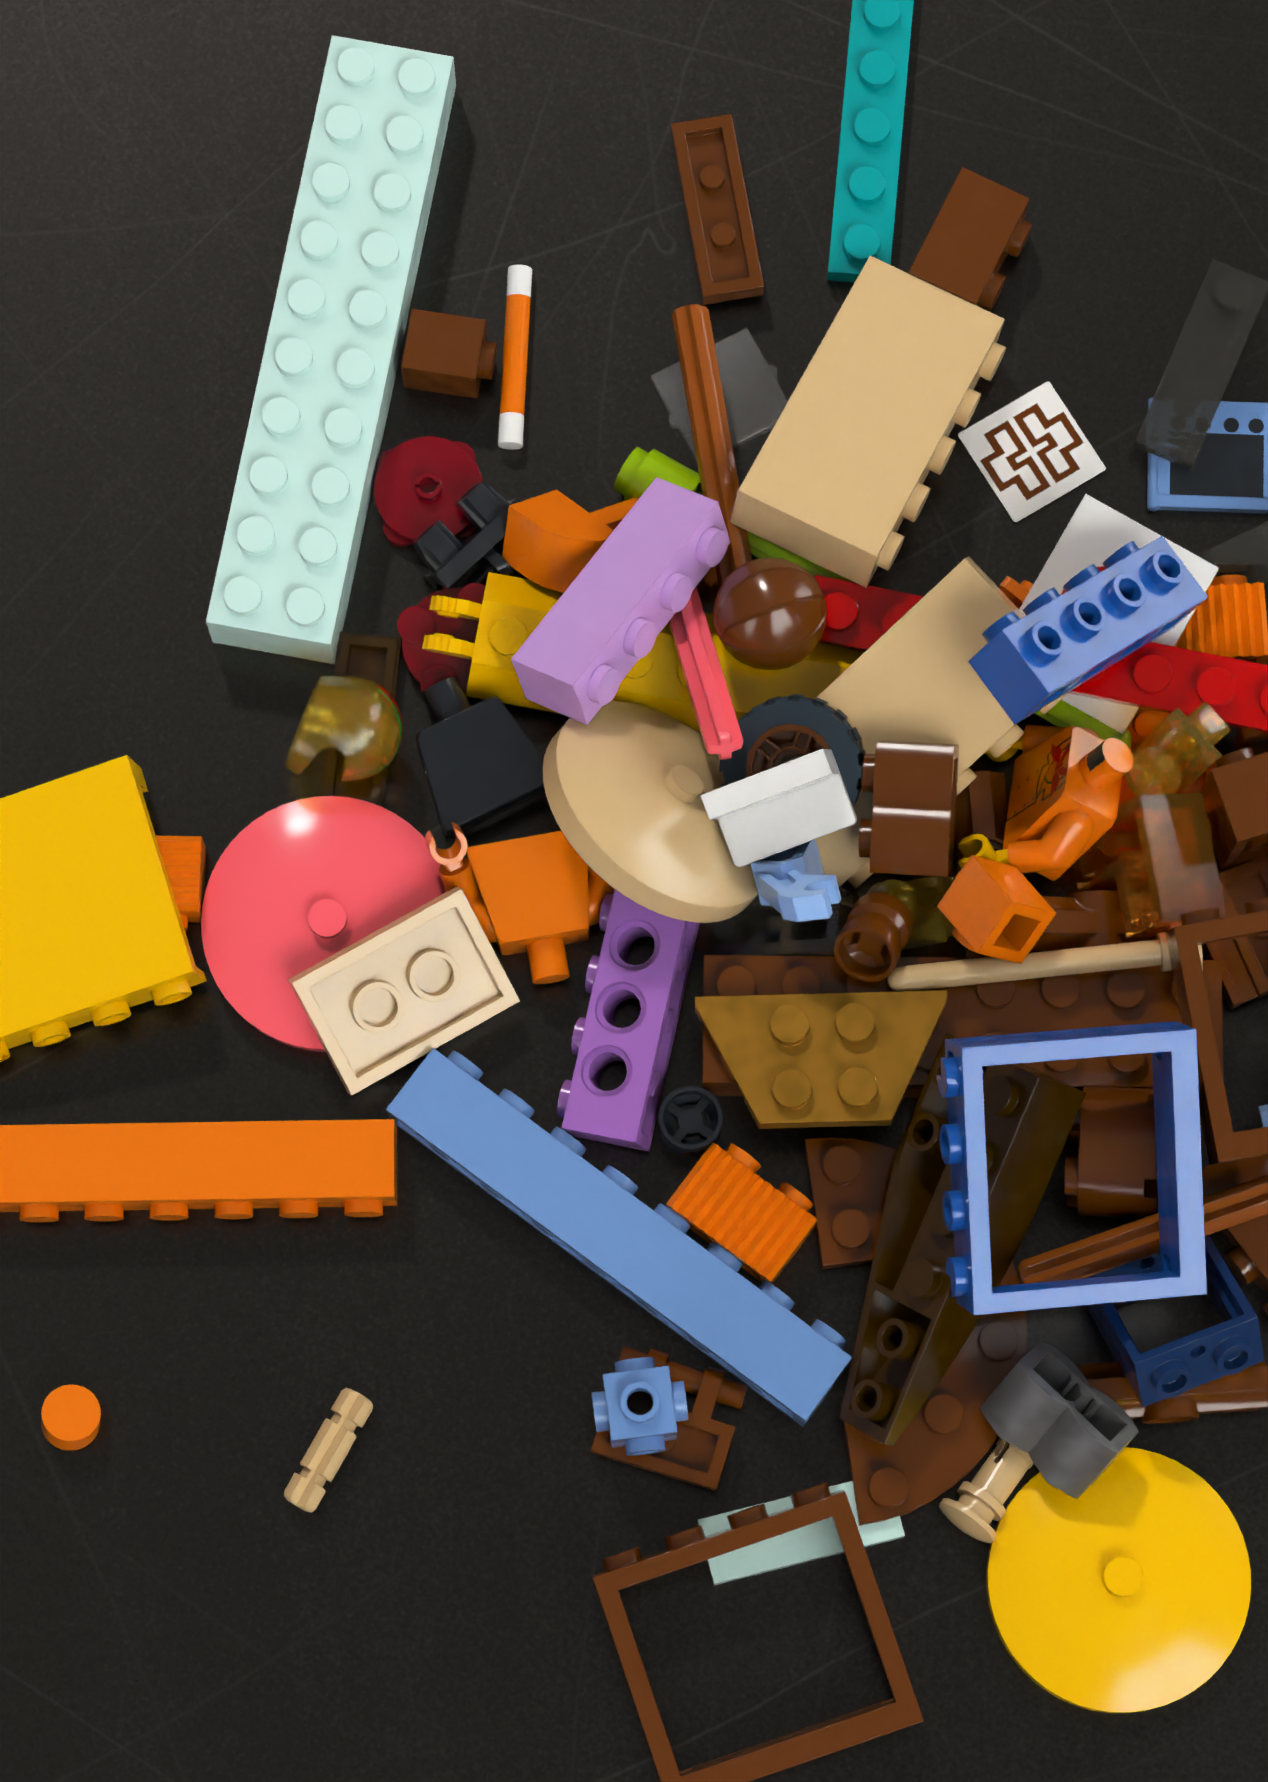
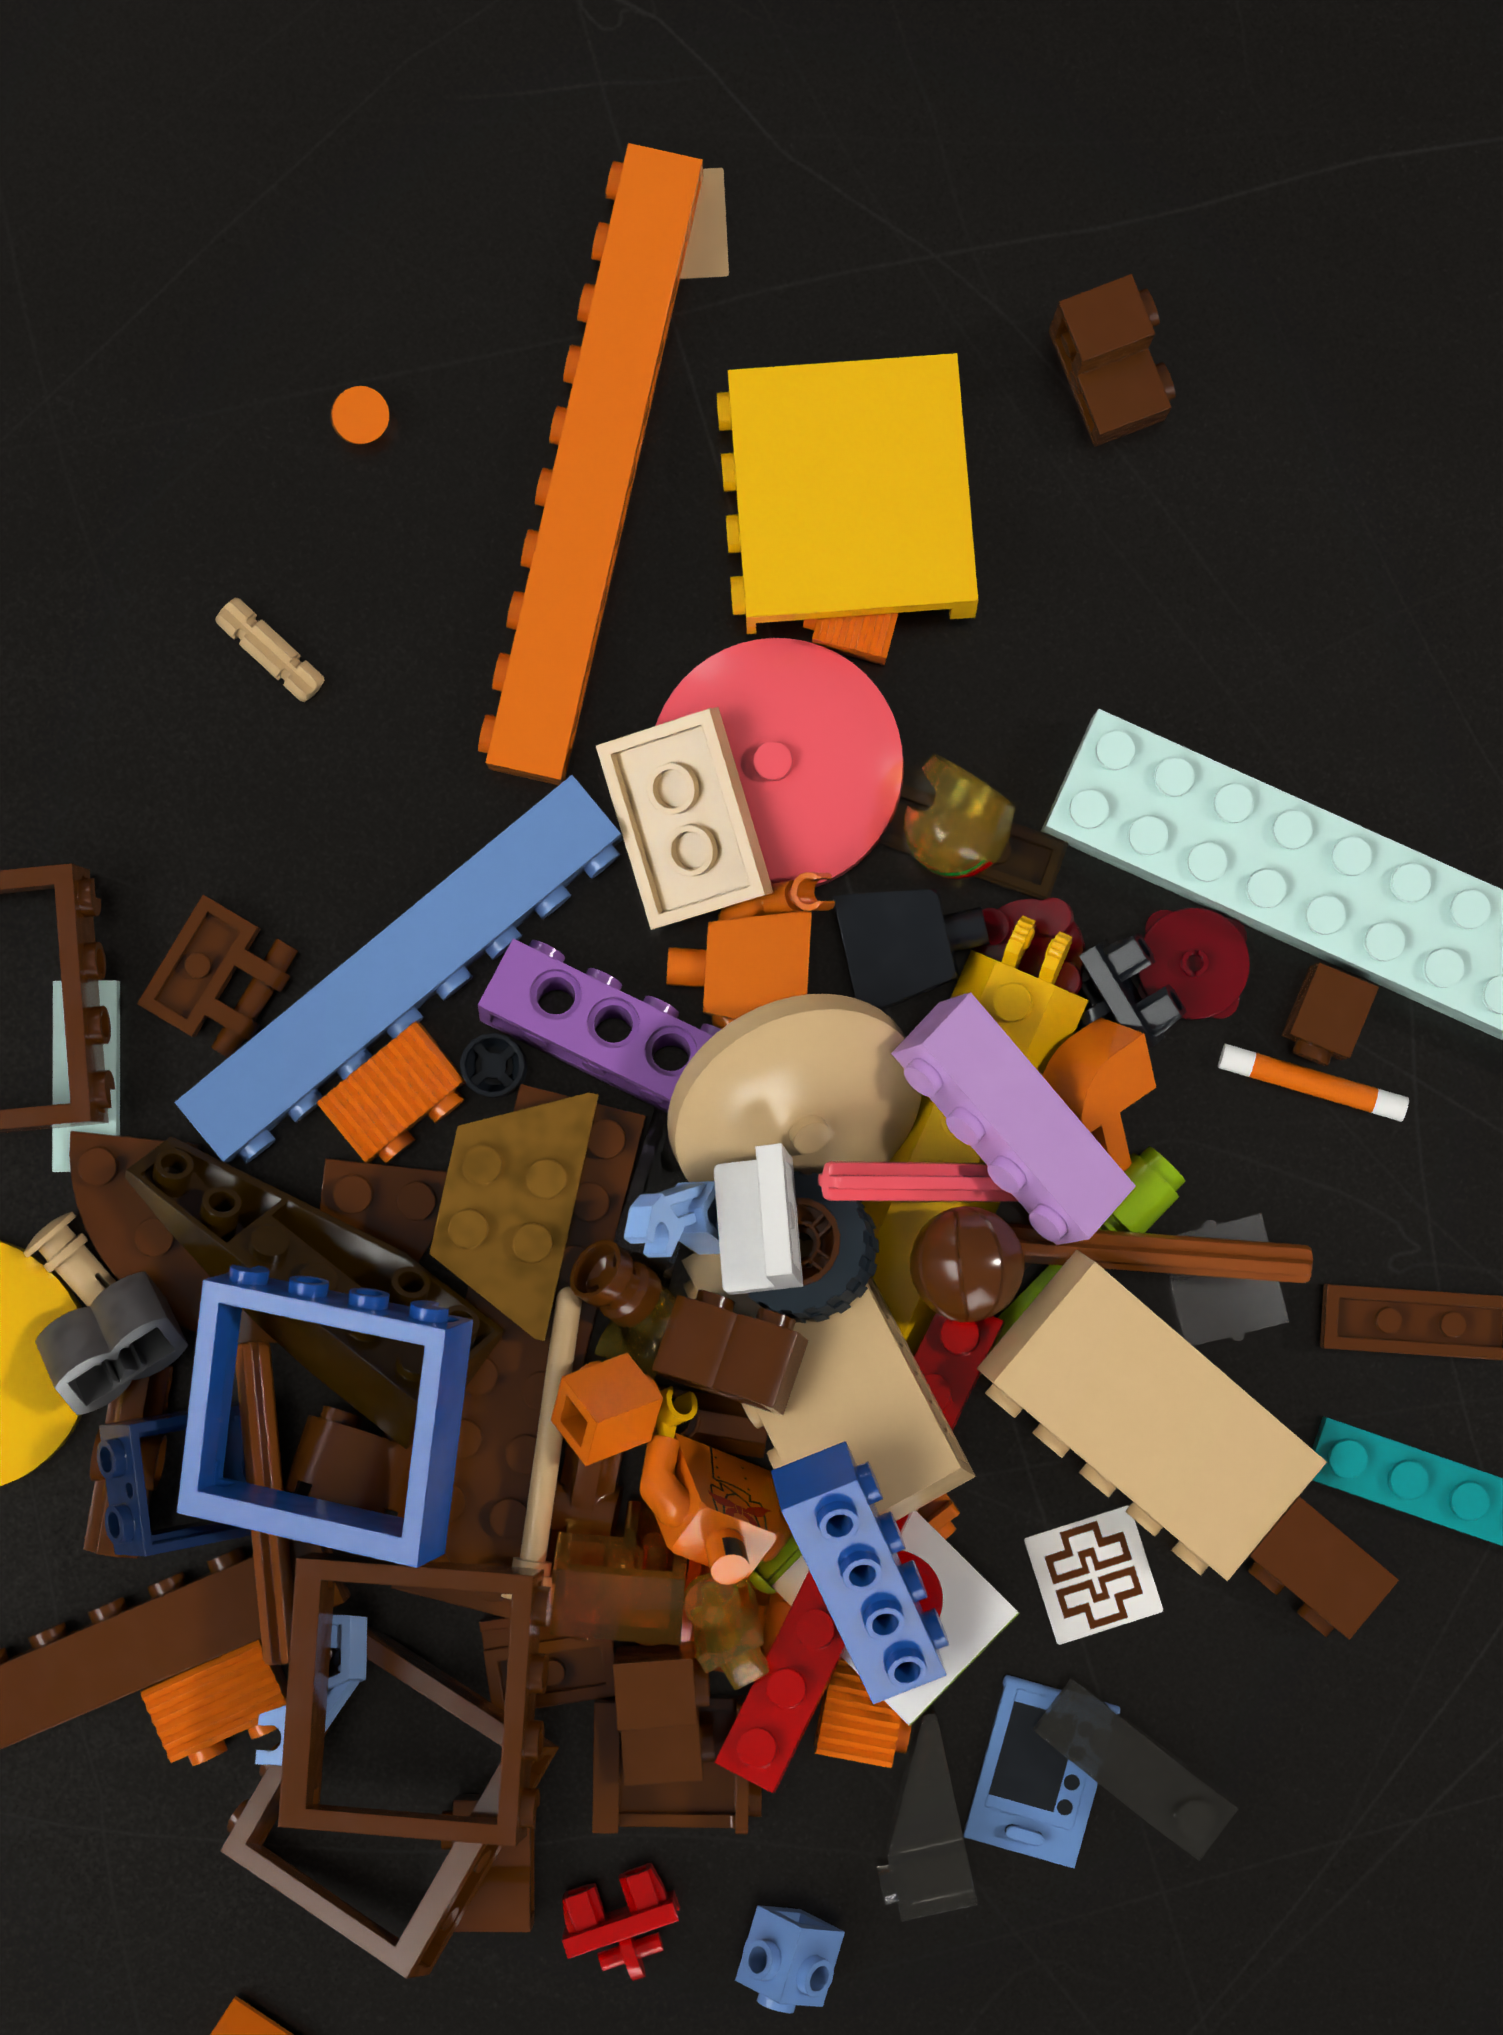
camera: 105 degrees right, 10 degrees up
medium blue brick [592,1357,689,1456] -> none

